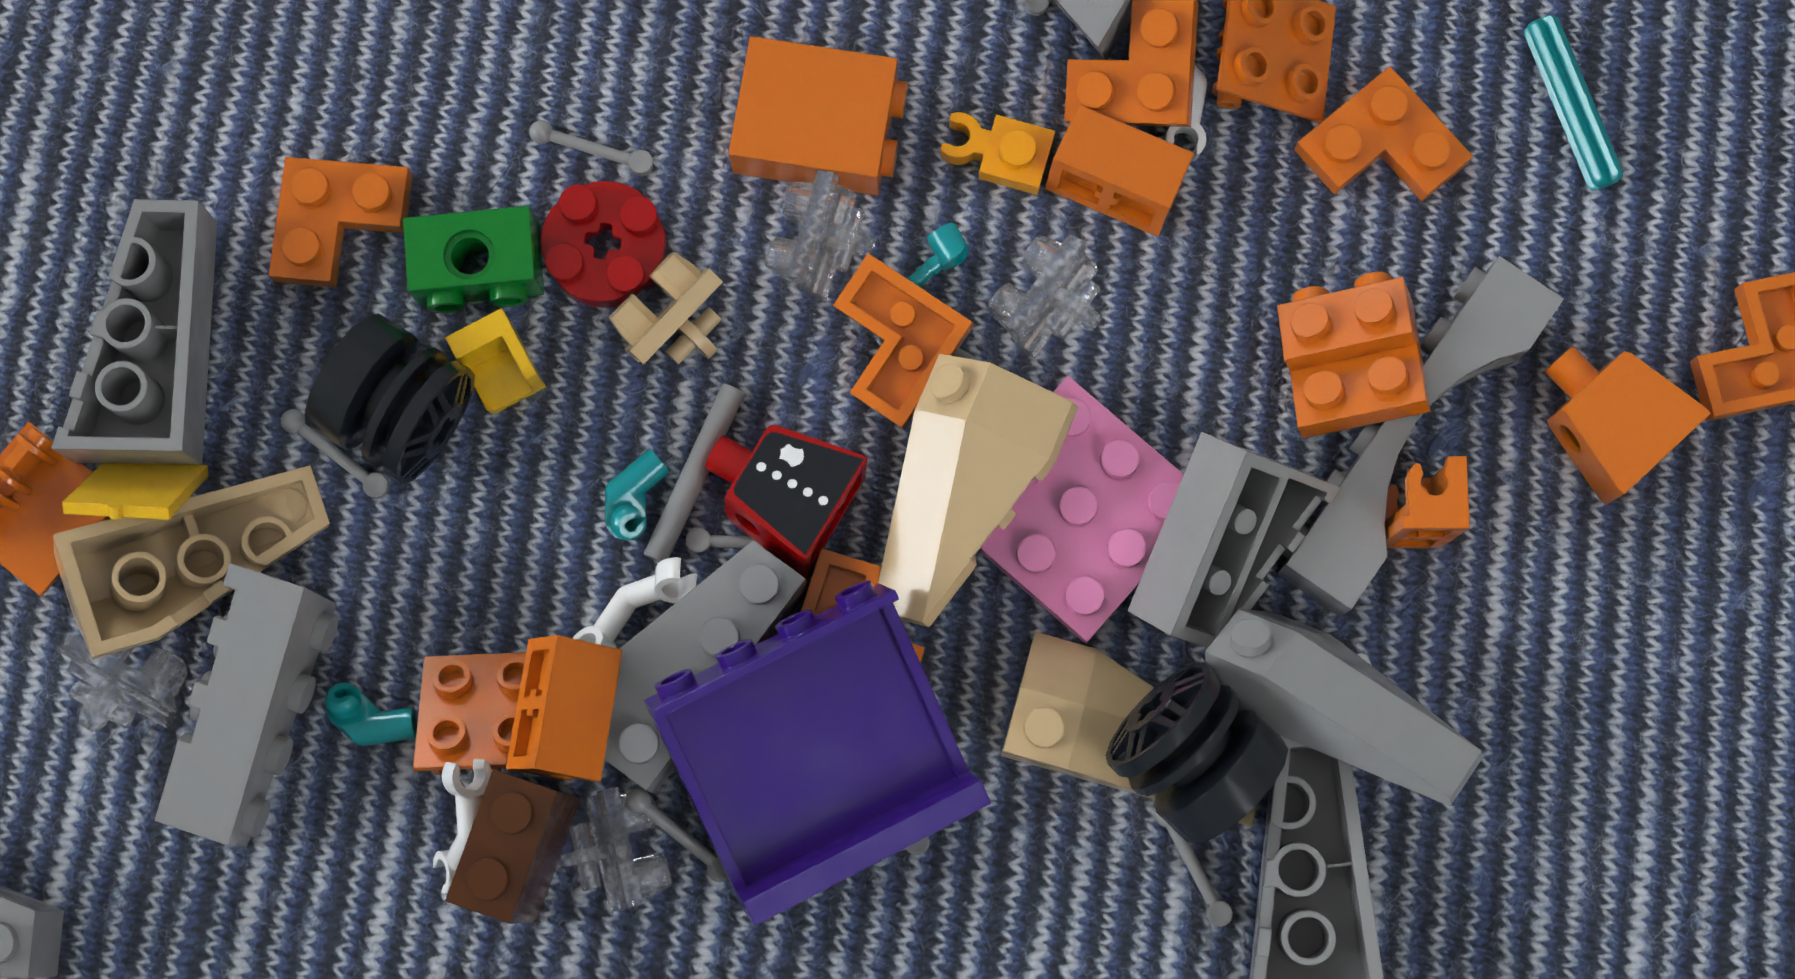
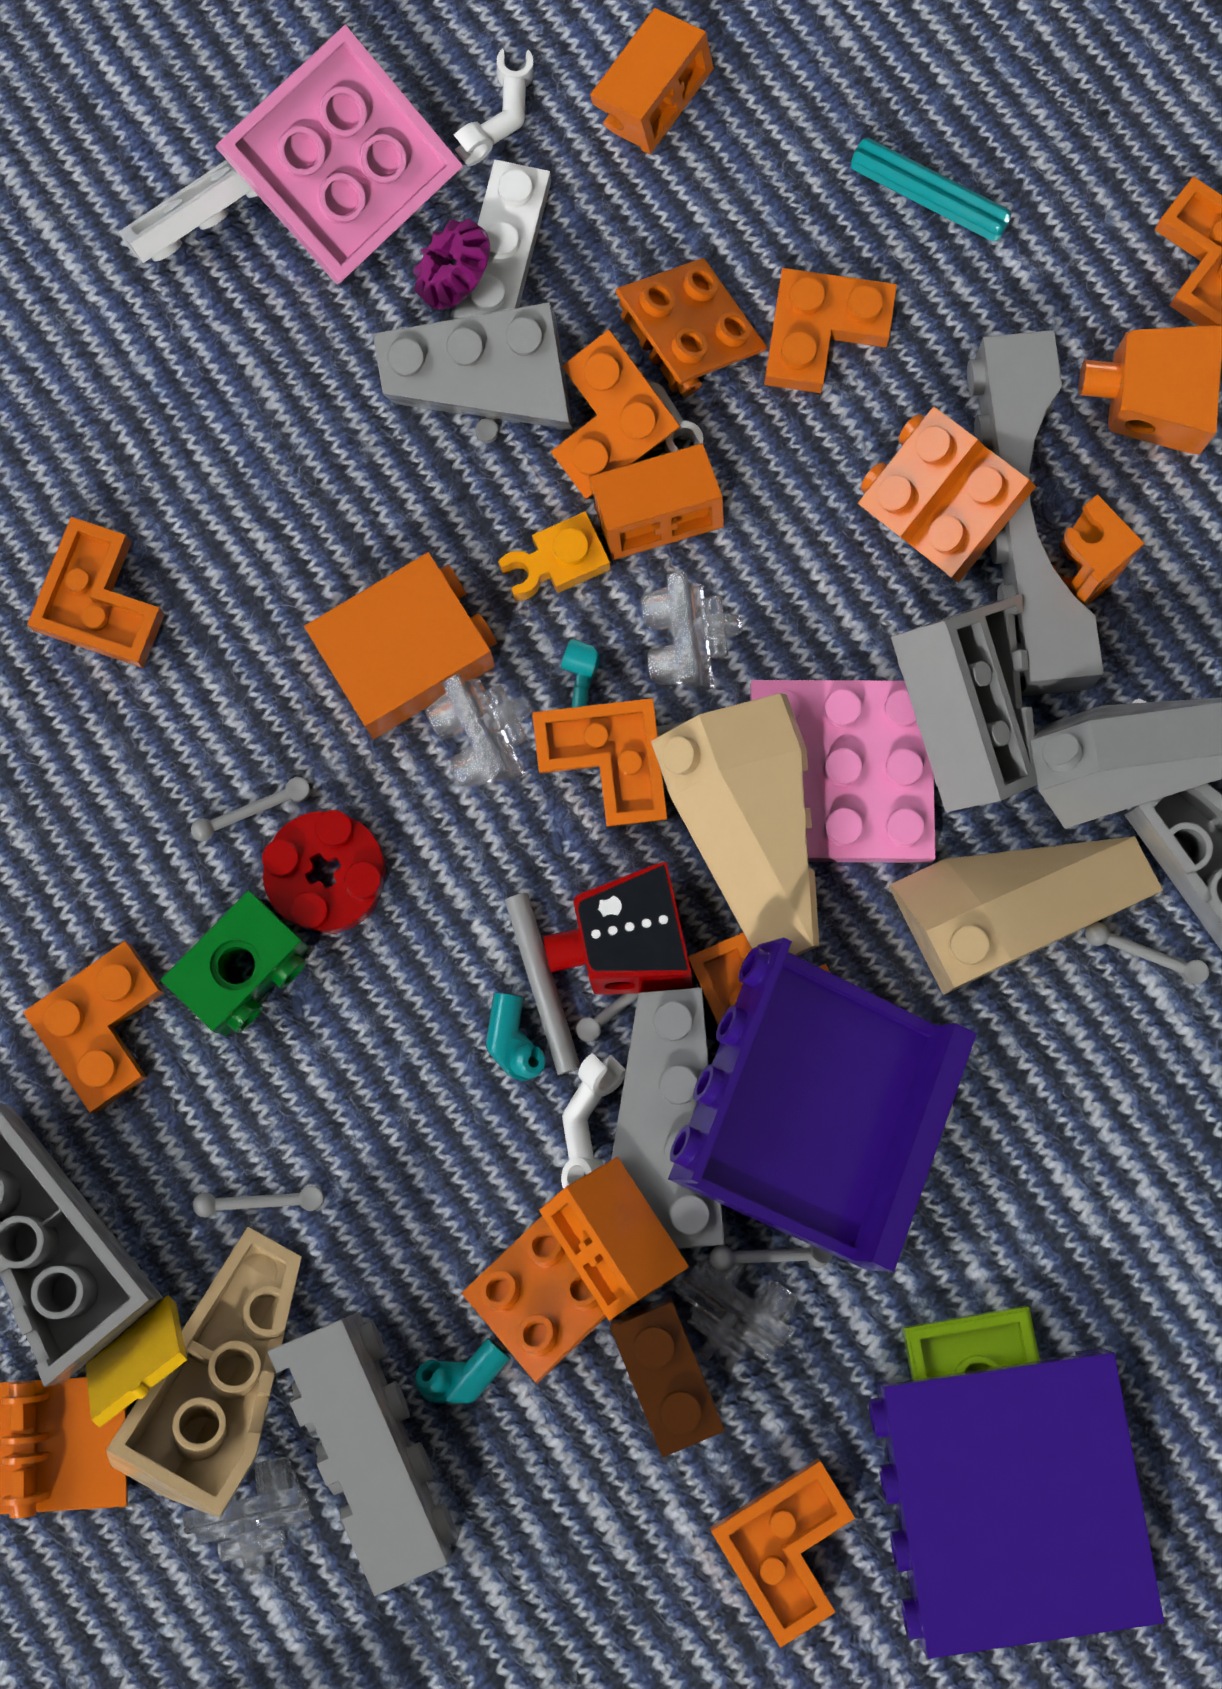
camera: 40 degrees left, 0 degrees up
black wheel [305,313,475,485] -> none
white arm [433,758,492,894] -> none
yellow panel [445,308,546,414] -> none
tan hips [609,252,723,365] -> none
black wheel [1105,662,1288,844] -> none

